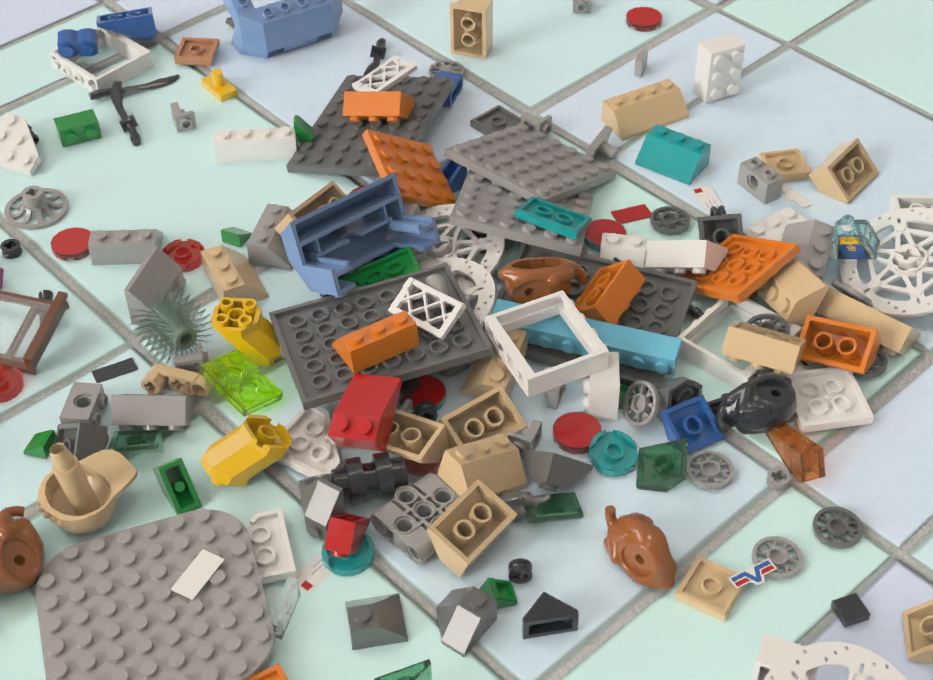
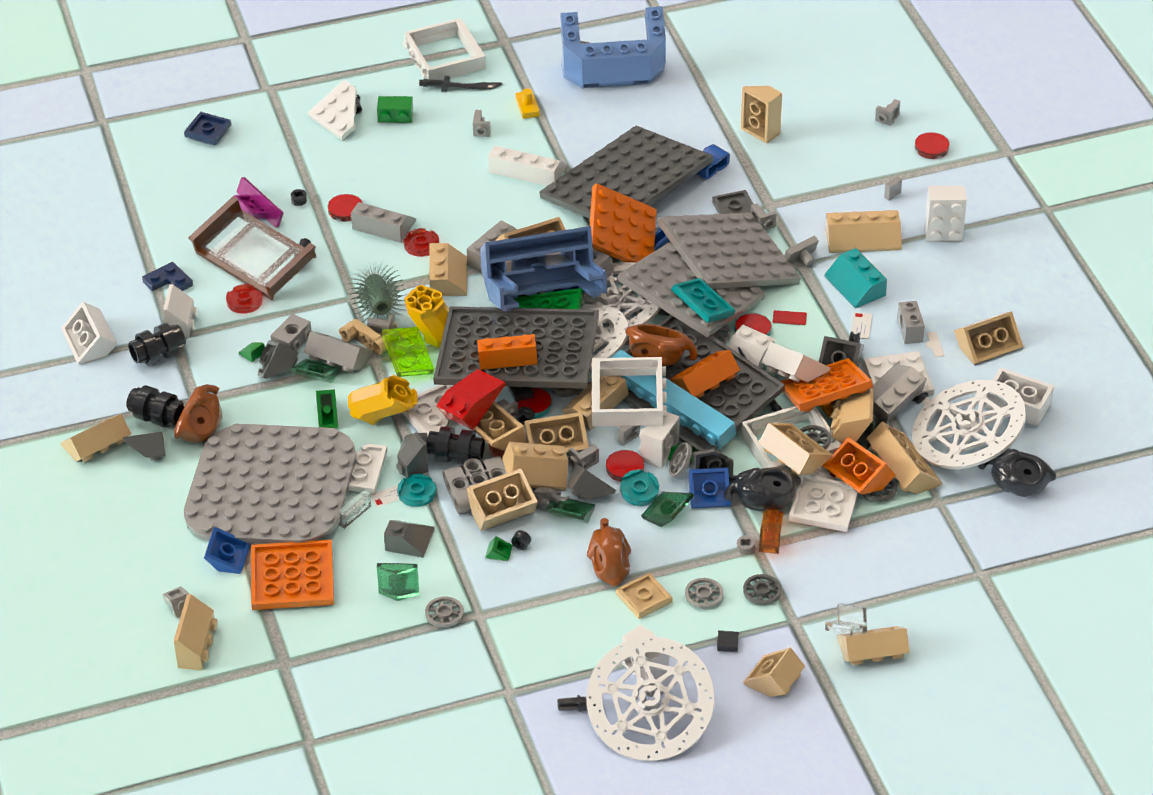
camera: 25 degrees right, 0 degrees up
light grey wheel [4,185,69,230] -> none
tan piece [37,443,138,535] -> none
blue brick [57,28,98,58] -> none
black sticker [91,358,138,383] -> none
blue slope [96,7,157,41] -> none
black sword [110,81,141,146] -> none
light grey slope [124,246,186,328] -> none
white sticker [170,549,225,600] -> none
nougat plate [174,37,220,66] -> none
green slope [221,227,252,248] -> none
green slope [293,115,314,143] -> none
red slope [324,513,371,558] -> none
orange slope [343,91,416,123] -> none
white window [352,55,417,91] -> none
black sword [363,38,387,76] -> none
white window [388,277,466,340] -> none
light grey cone [424,274,450,309] -> none
light grey wheel [429,60,464,77] -> none
slope [436,586,497,657] -> none
black slope [522,592,579,639] -> none
dark grey wheel [650,206,691,235] -> none
light grey wheel [686,450,734,490] -> none
sticker [728,558,778,589] -> none
tan tile [758,148,812,182] -> none
light grey wheel [831,280,872,306] -> none
clear light blue torso [832,215,880,260] -> none

